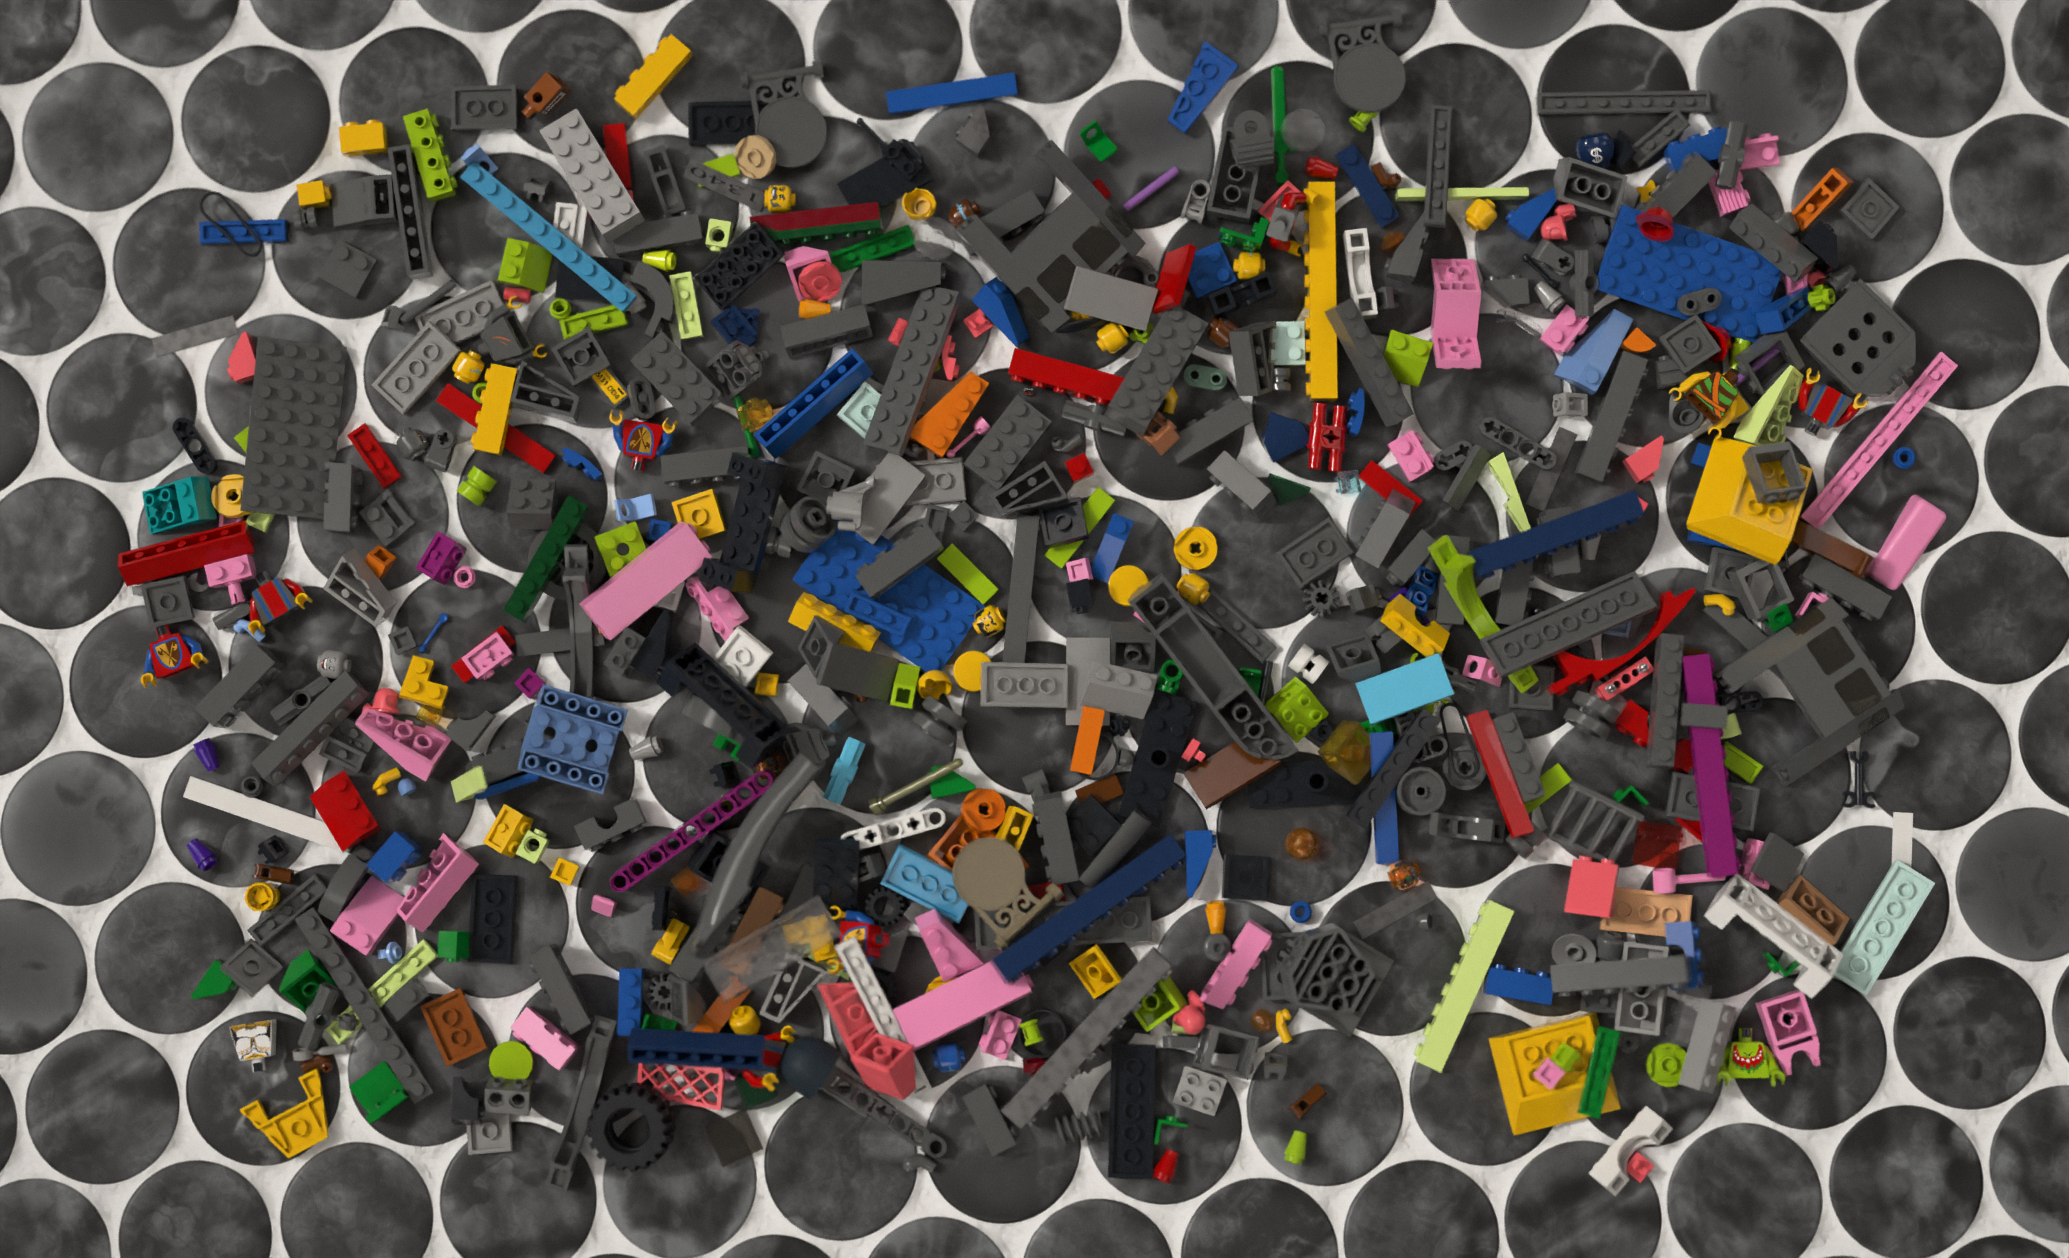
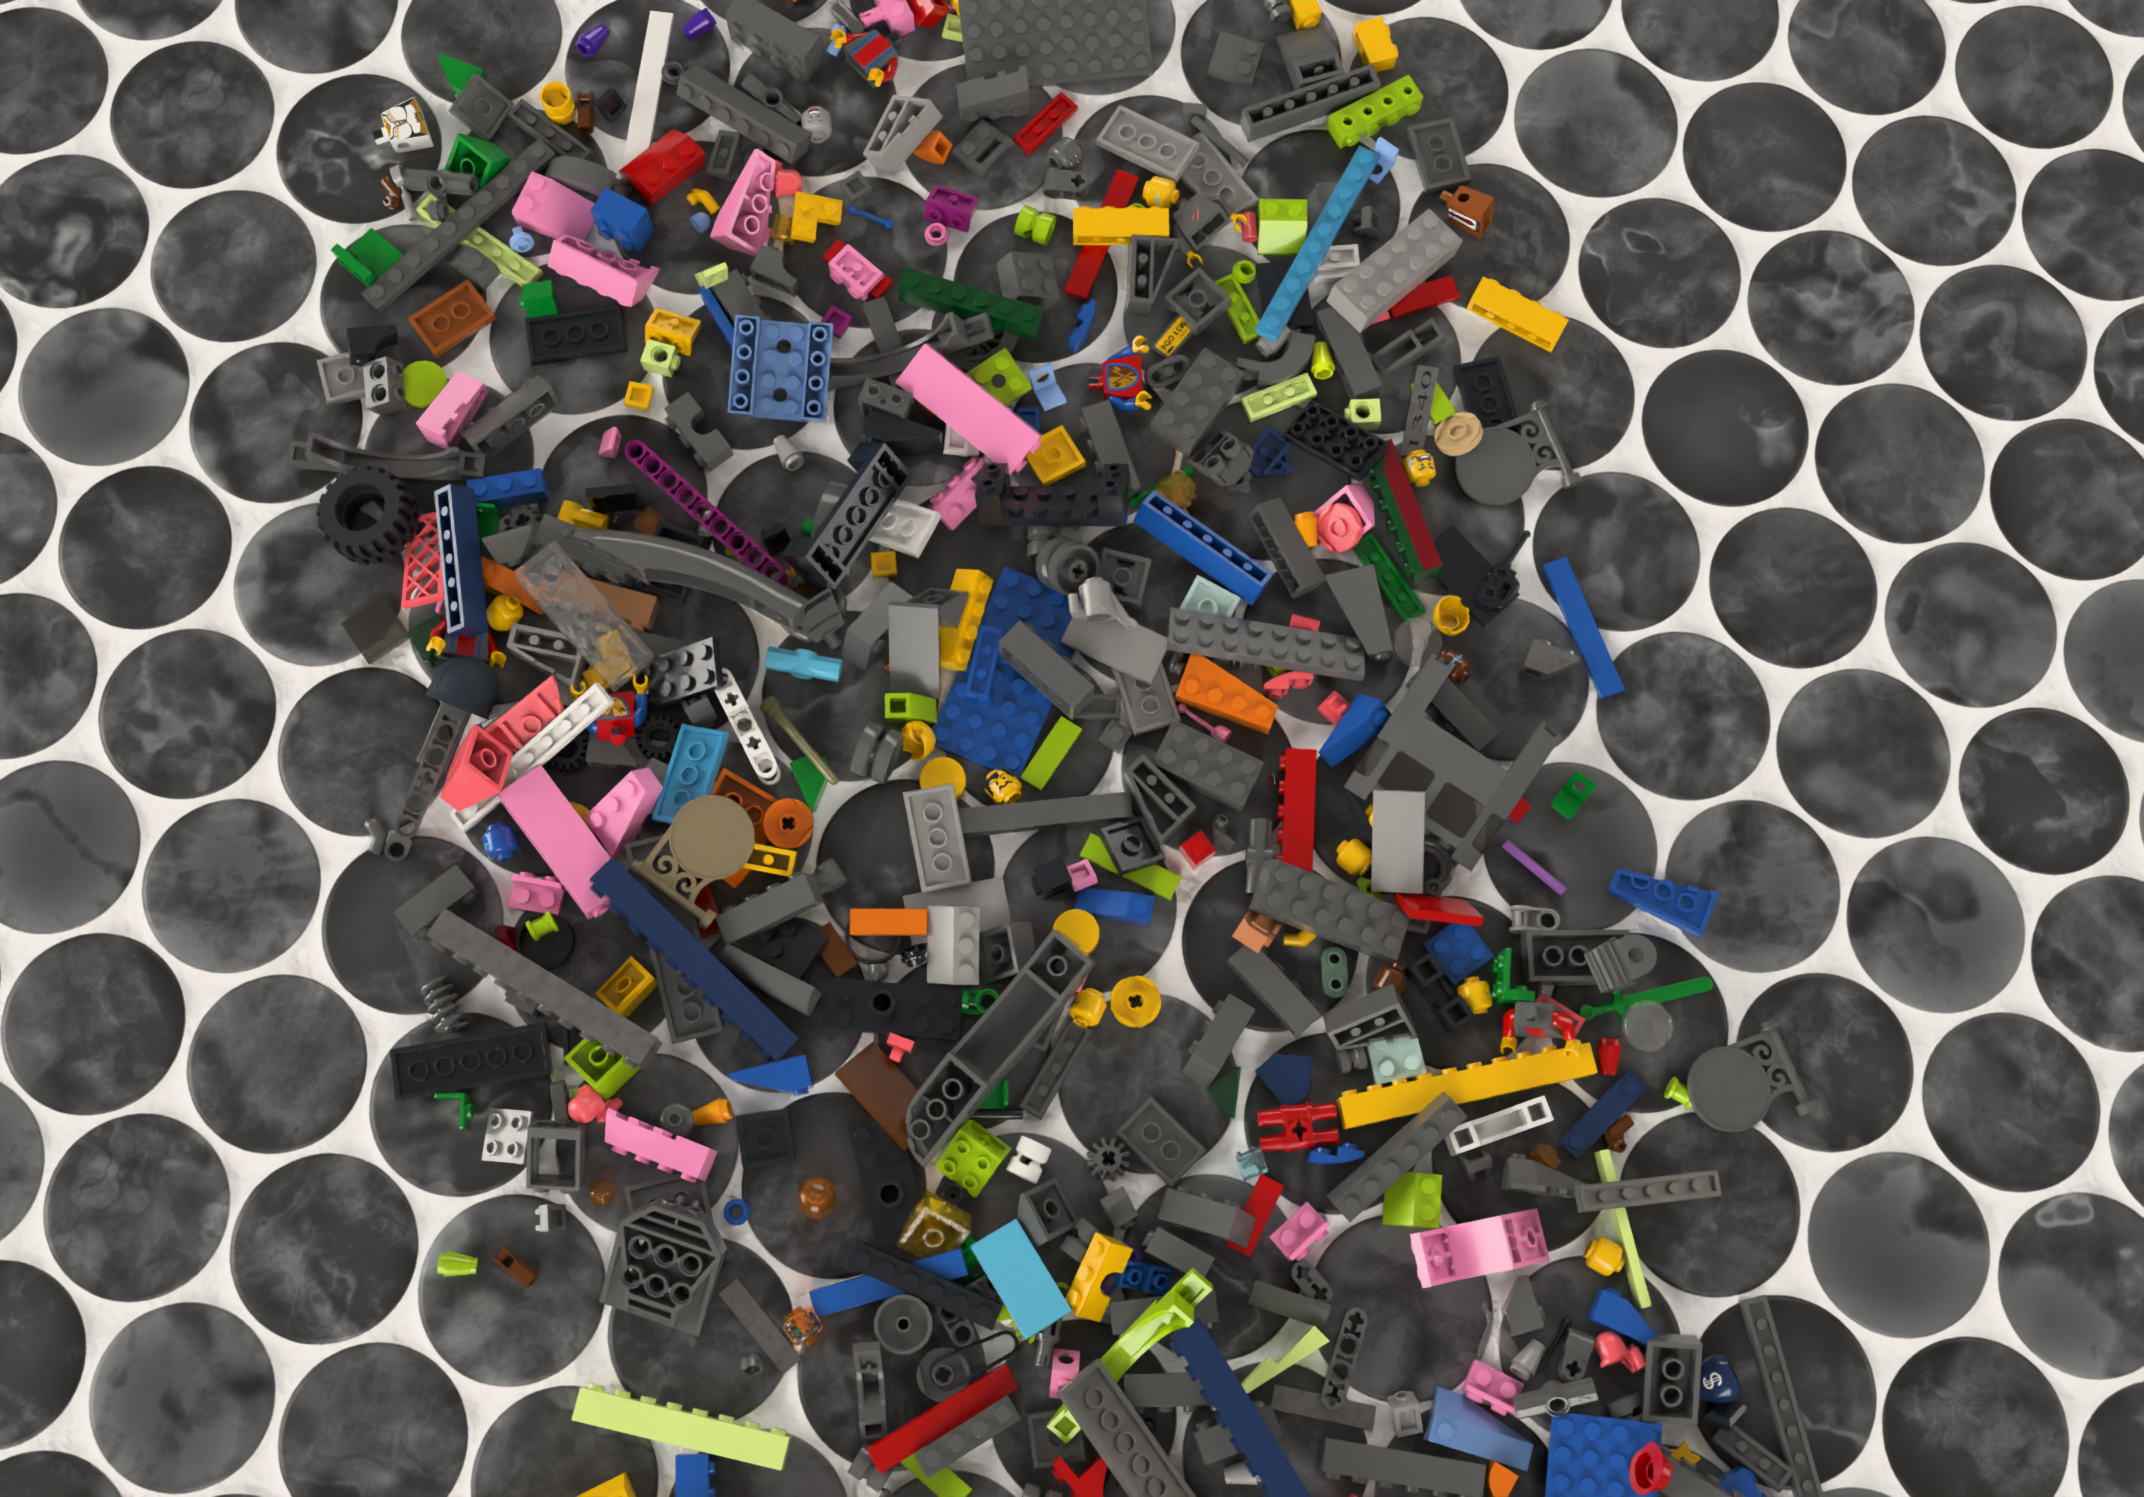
camera: 70 degrees right, 10 degrees down
yellow wing [239,1068,330,1158] -> none
red cone [1153,1149,1179,1184] -> none
yellow arm [1276,1009,1292,1043] -> none

